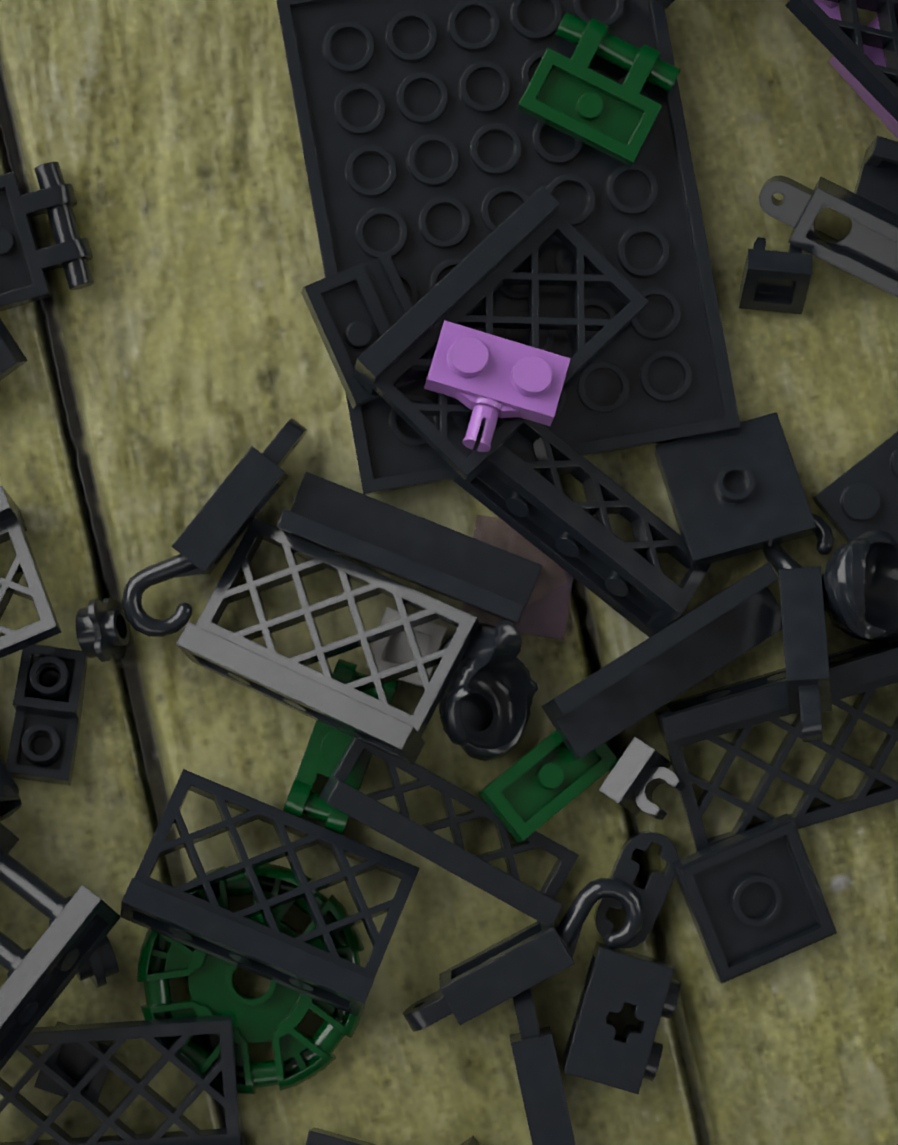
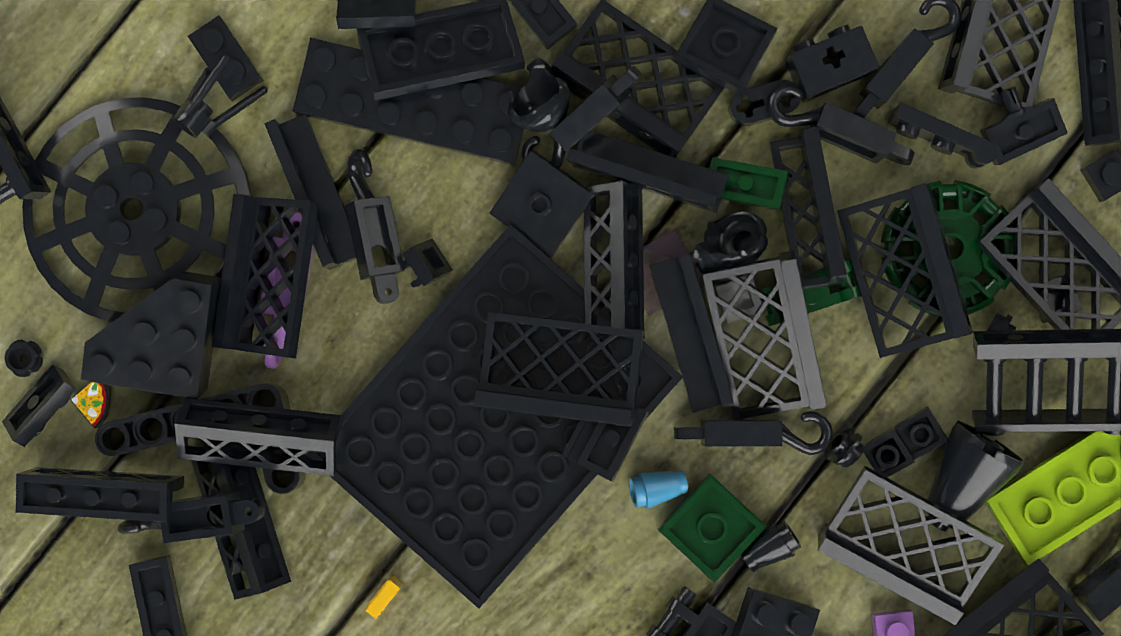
camera: 130 degrees left, 0 degrees up
medium lavender plate [424,320,571,452] -> none
dark green plate [518,12,681,167] -> none
tile [599,737,686,820] -> none
none -> dark azure cone [628,470,688,510]
none -> dark green plate [657,473,767,583]
none -> black cone [741,521,801,572]
none -> black plate [888,103,997,169]

